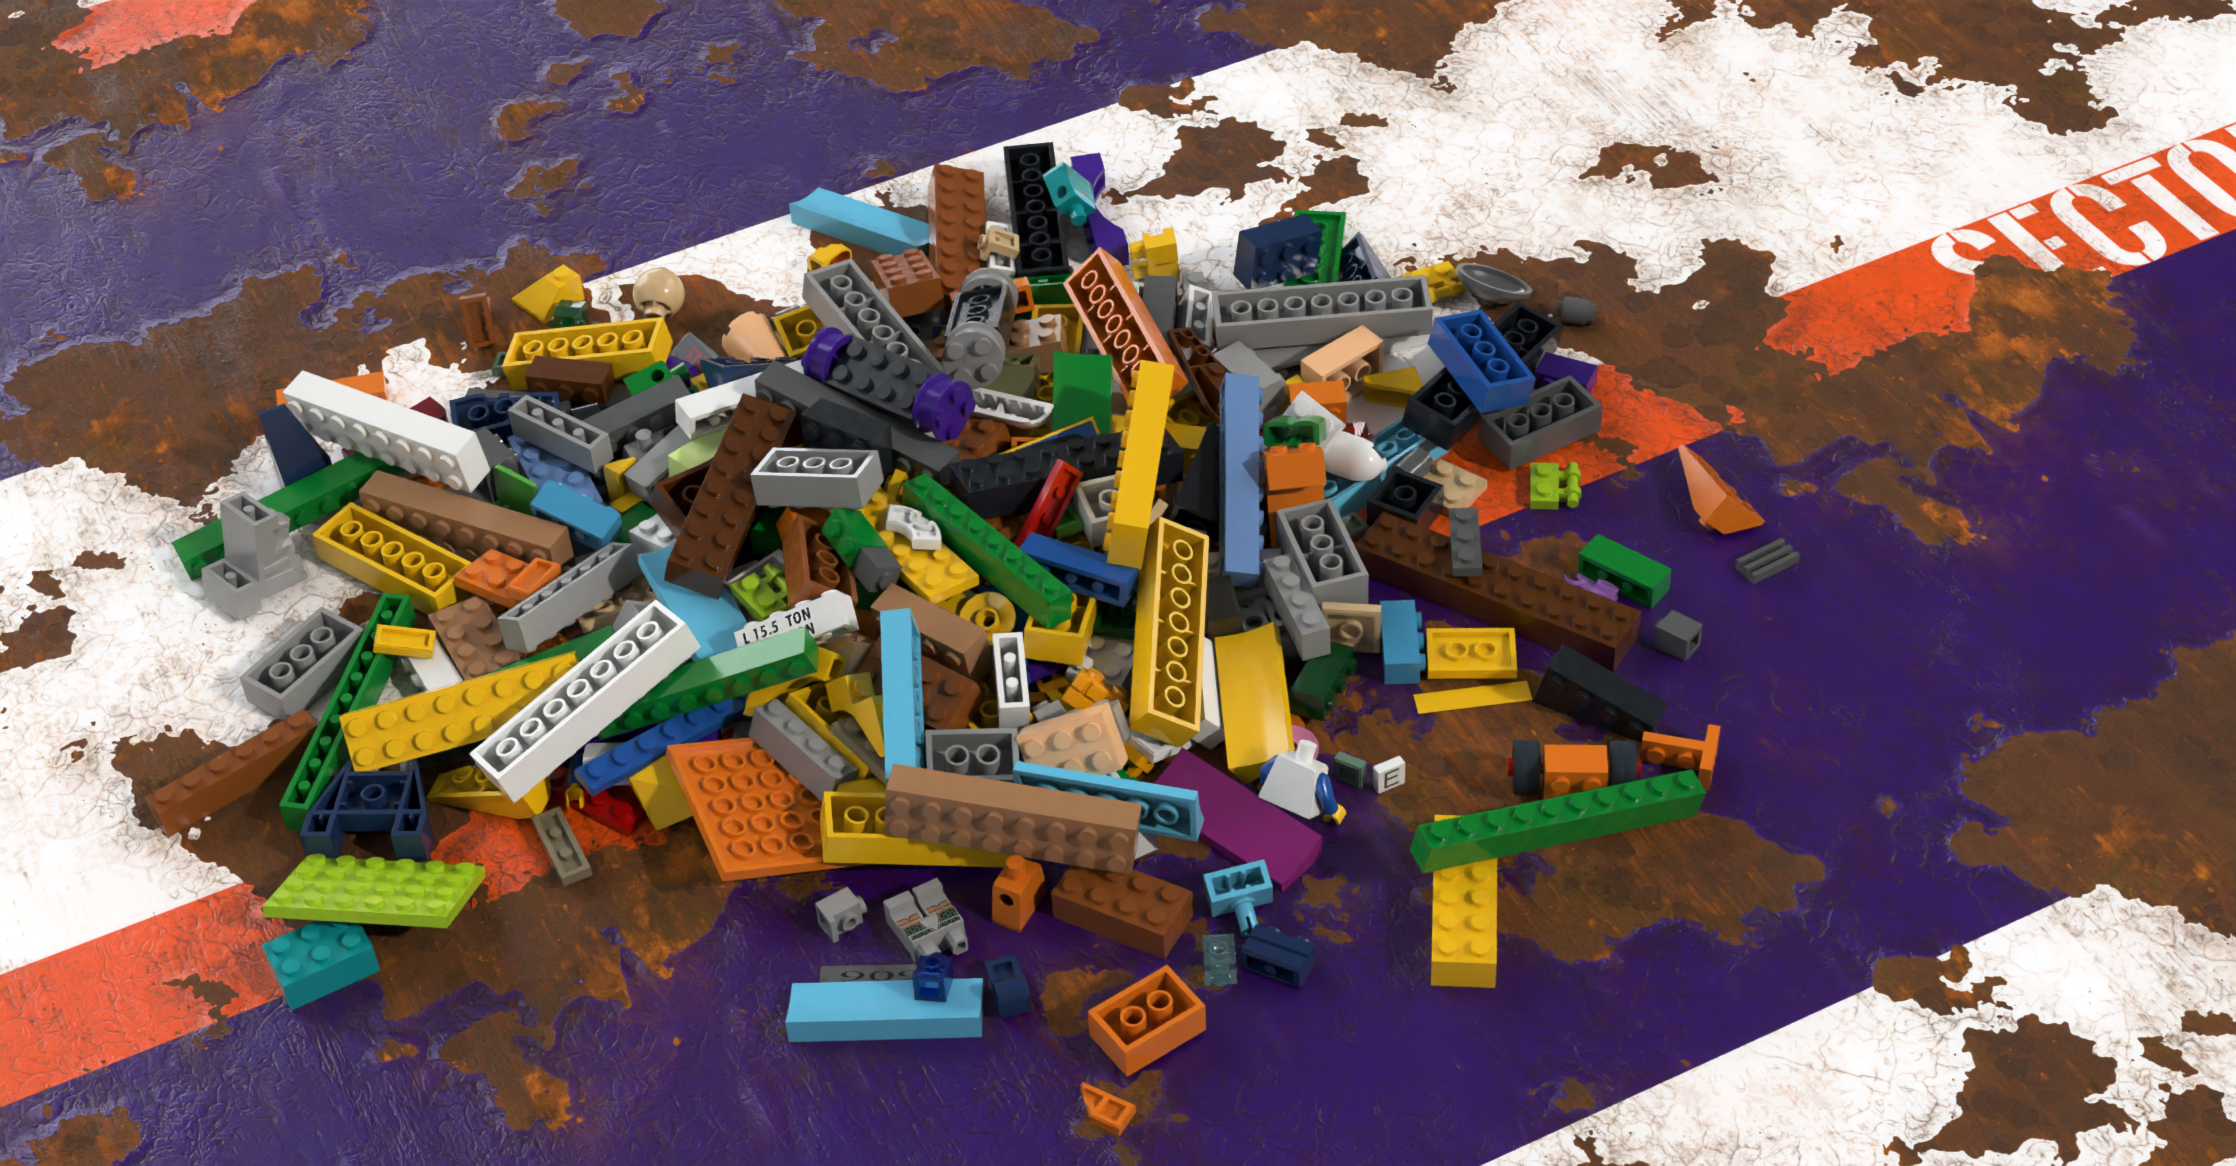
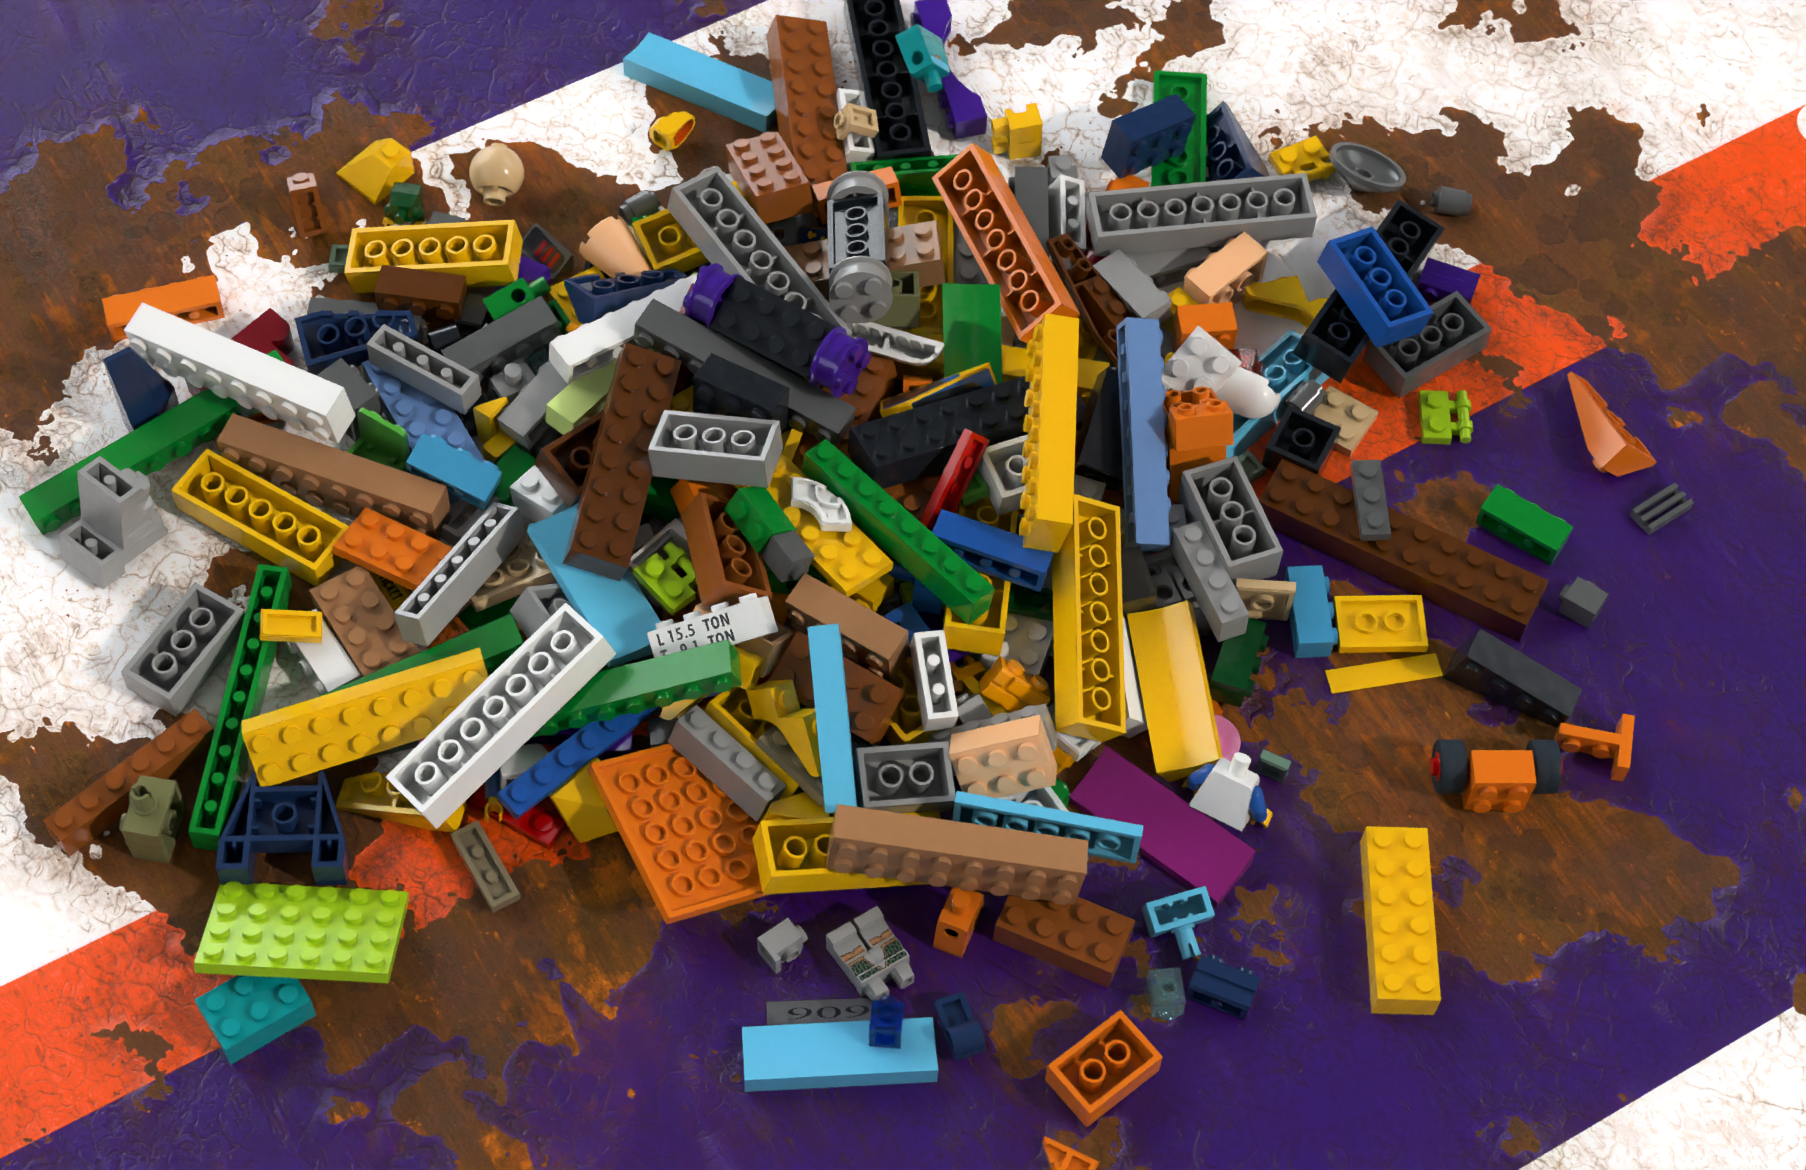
camera: 10 degrees left, 15 degrees up
orange tile [505,557,561,601] -> none
yellow dish [959,592,1017,647] -> none
green brick [1263,415,1326,448] -> none
white tile [1373,756,1405,794] -> none
green brick [1410,769,1706,873] -> none
medium lavender plate [1563,572,1619,601] -> none
none -> olive brick [119,775,187,864]

